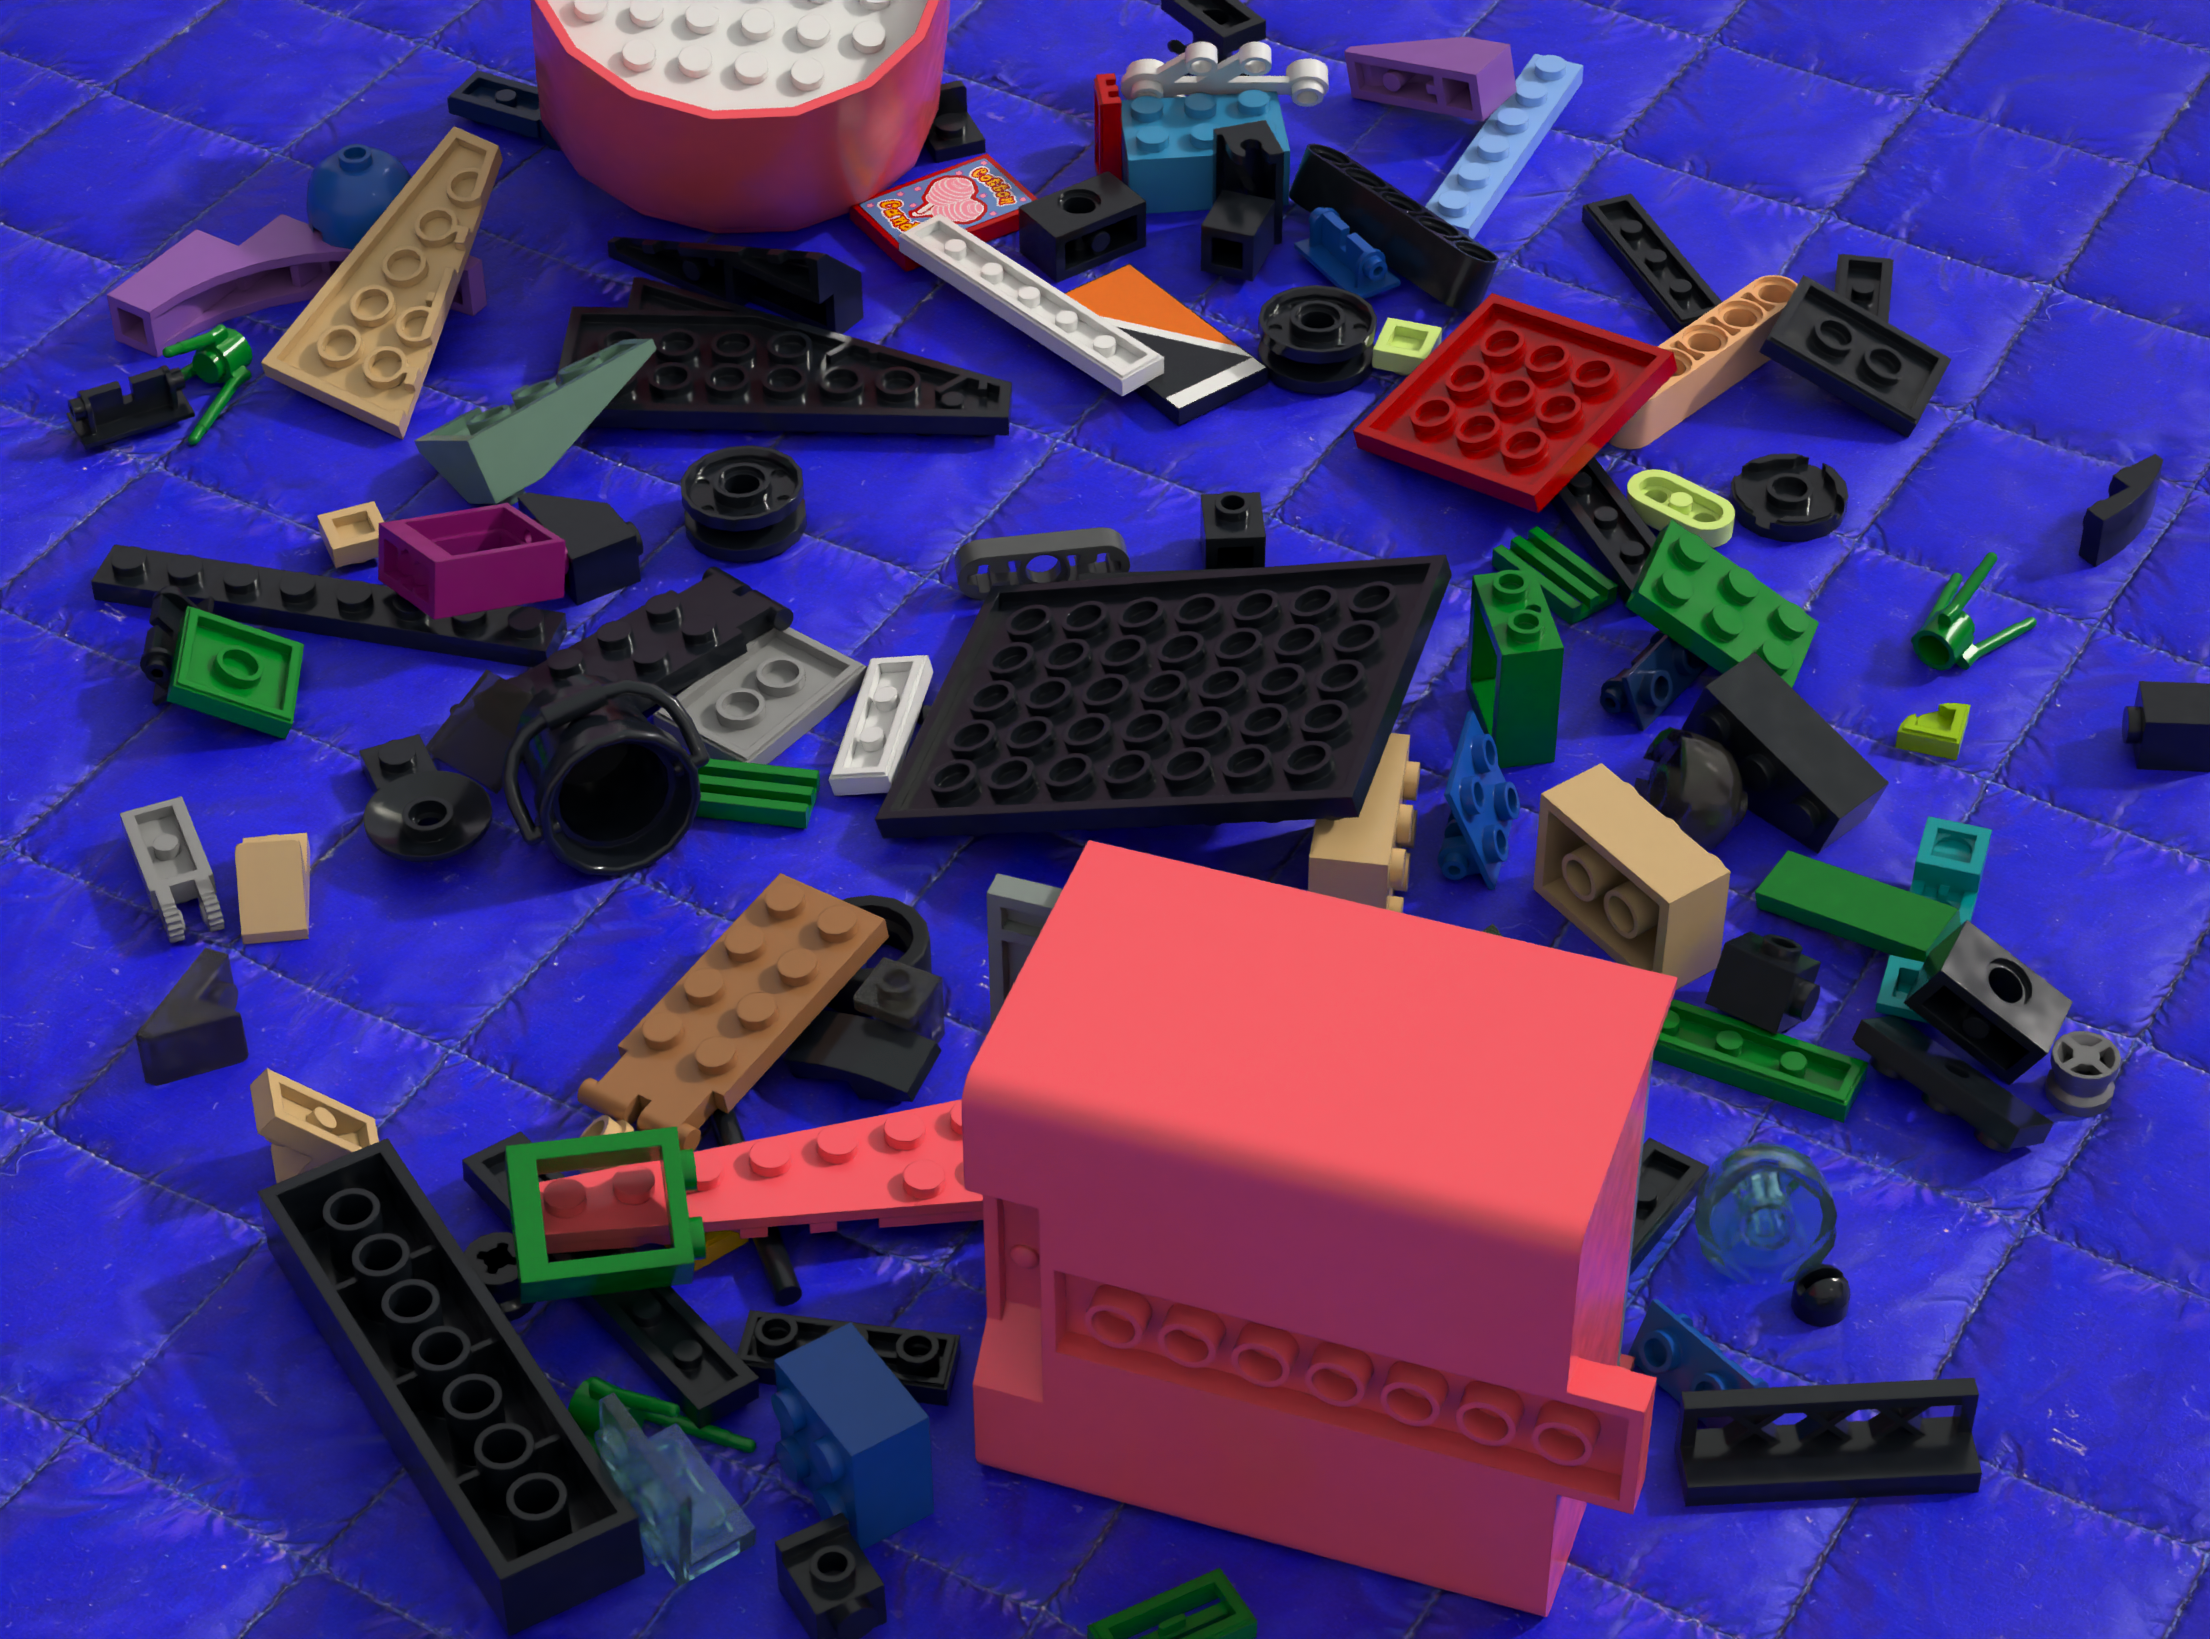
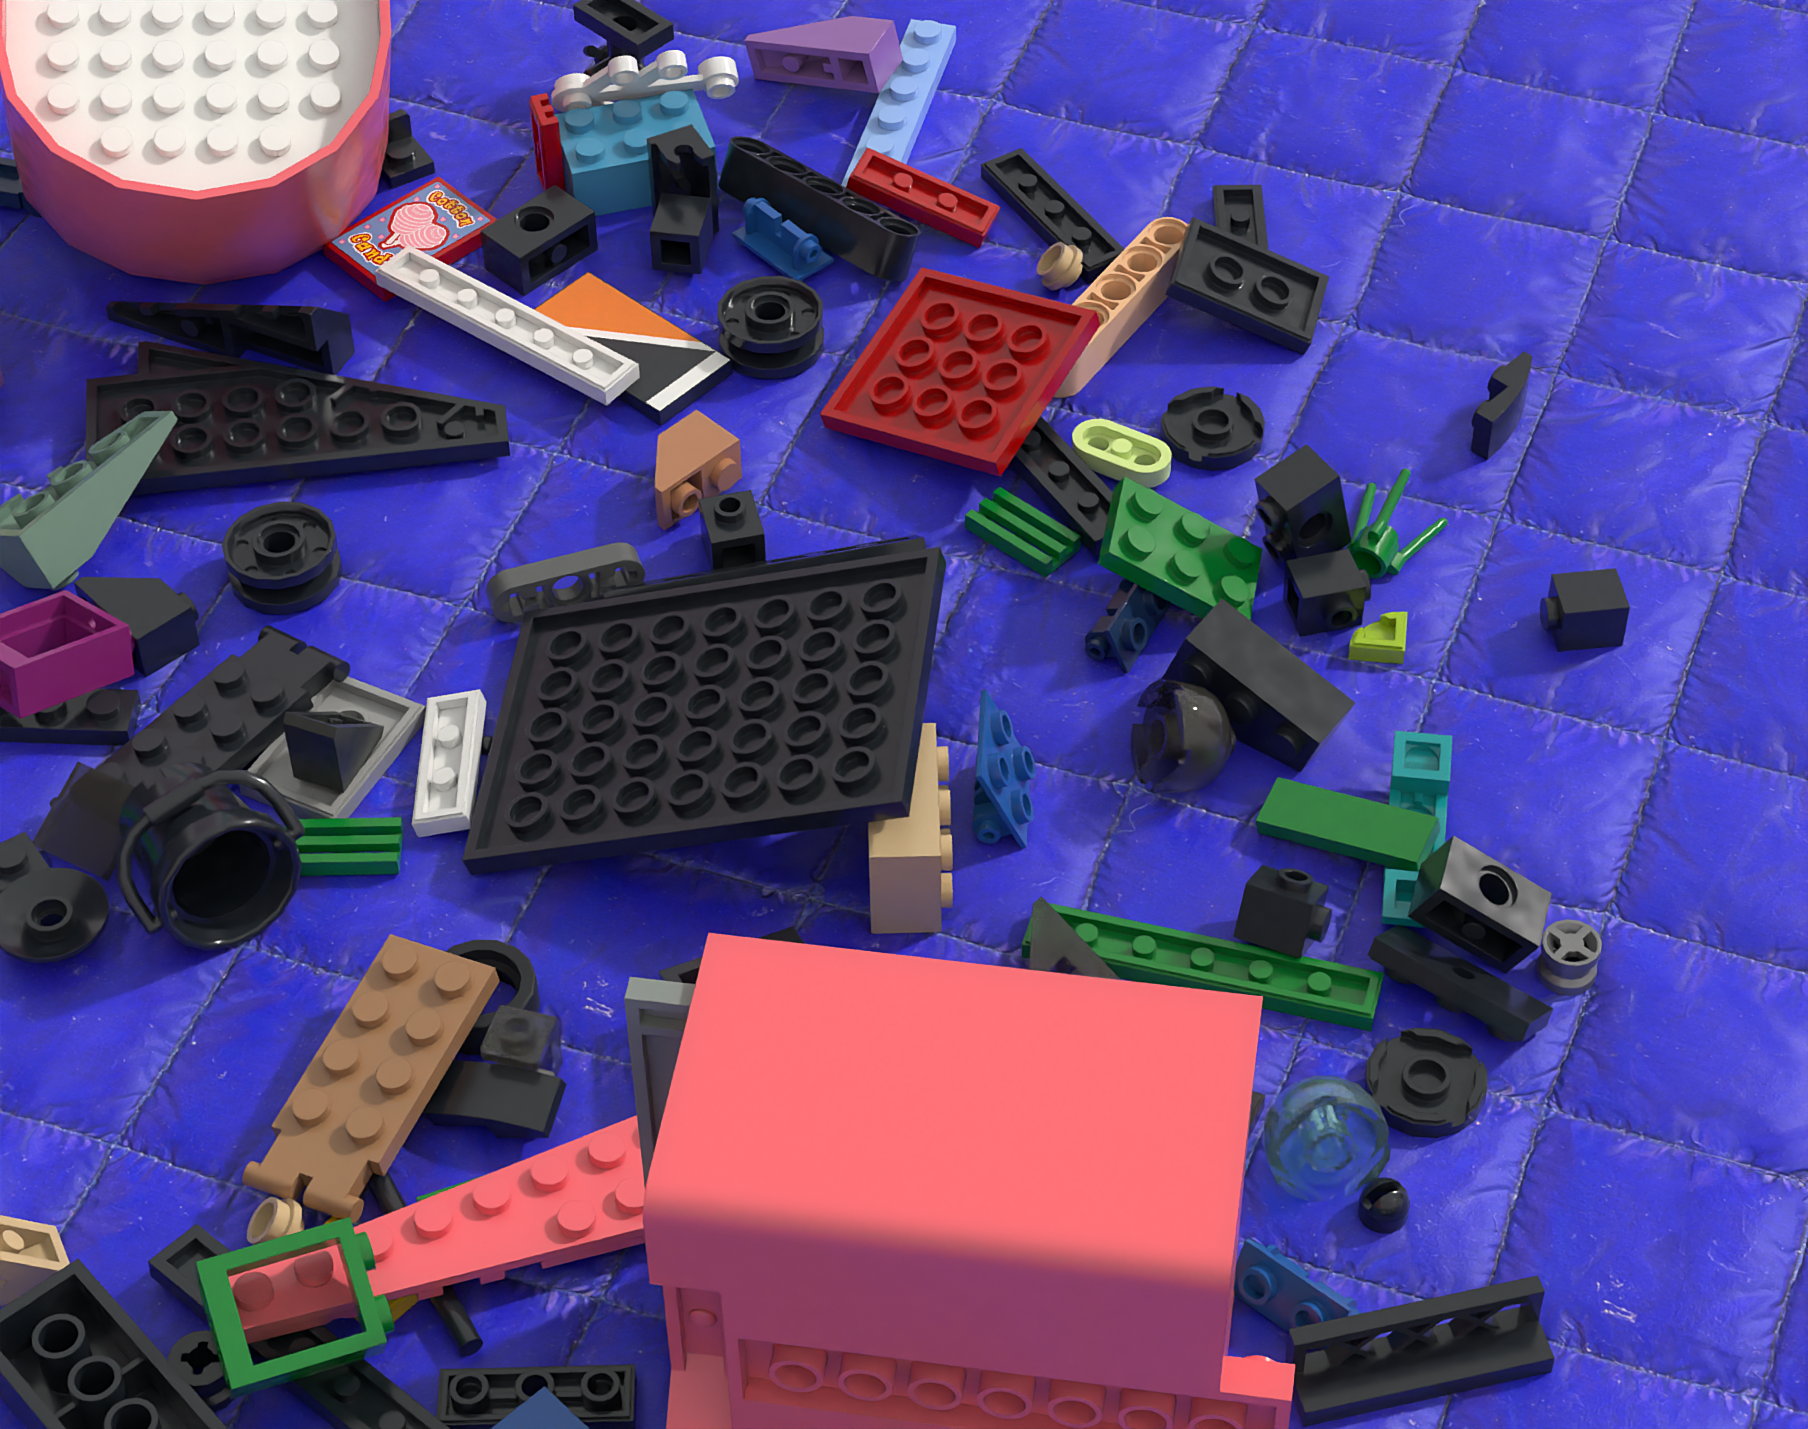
camera: 10 degrees left, 5 degrees up
yellowish green plate [1372,317,1442,376] -> none
green window [1465,568,1564,769] -> none
tan brick [1533,763,1731,990] -> none
none -> pearl dark grey slope [283,711,384,793]
none -> nougat slope [655,410,742,530]
none -> red tile [846,147,1000,248]
none -> tan plate [1037,242,1083,291]
none -> black brick [1254,444,1352,564]
none -> black brick [1283,549,1371,637]
none -> black tile [1365,1028,1487,1138]

